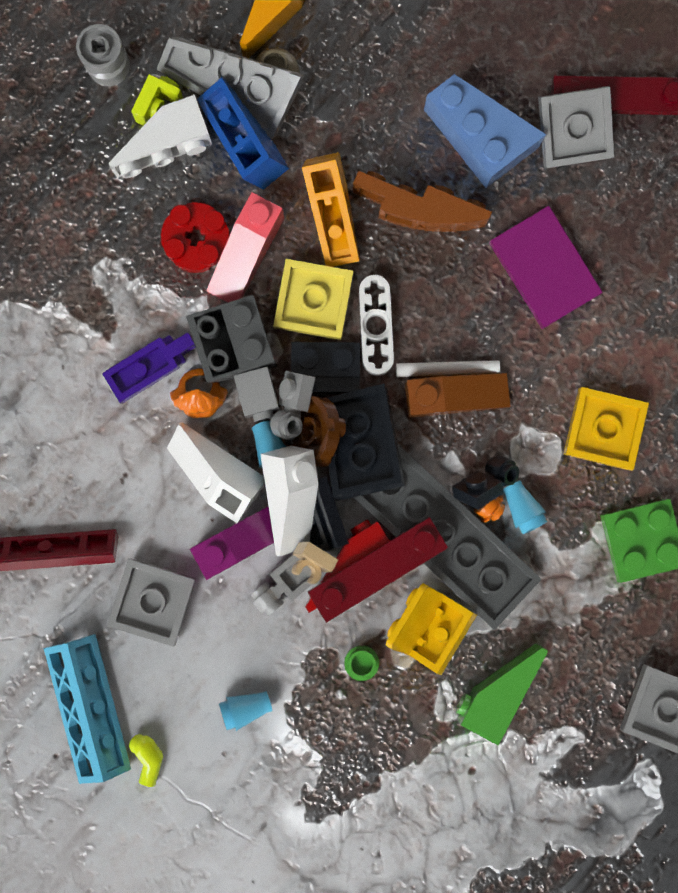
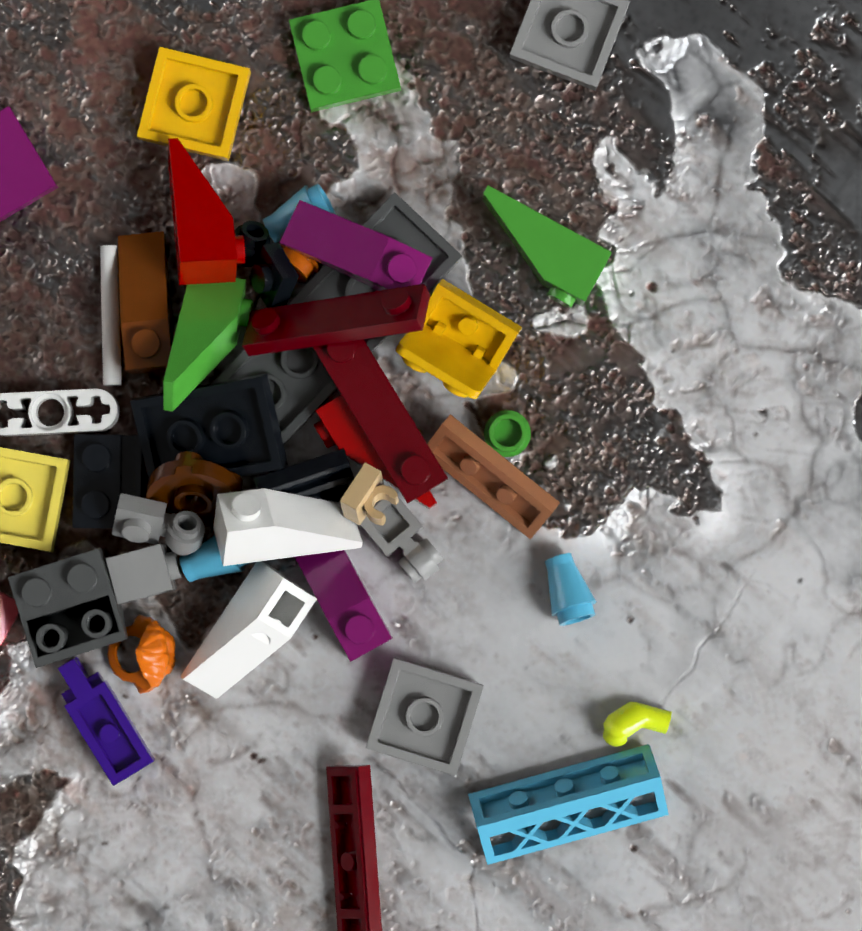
camera: 85 degrees left, 0 degrees up
none -> bright green slope [163,278,253,412]
none -> red slope [168,138,245,285]
none -> dark red plate [242,284,430,356]
none -> magenta slope [279,200,433,291]
none -> nougat plate [427,414,560,540]

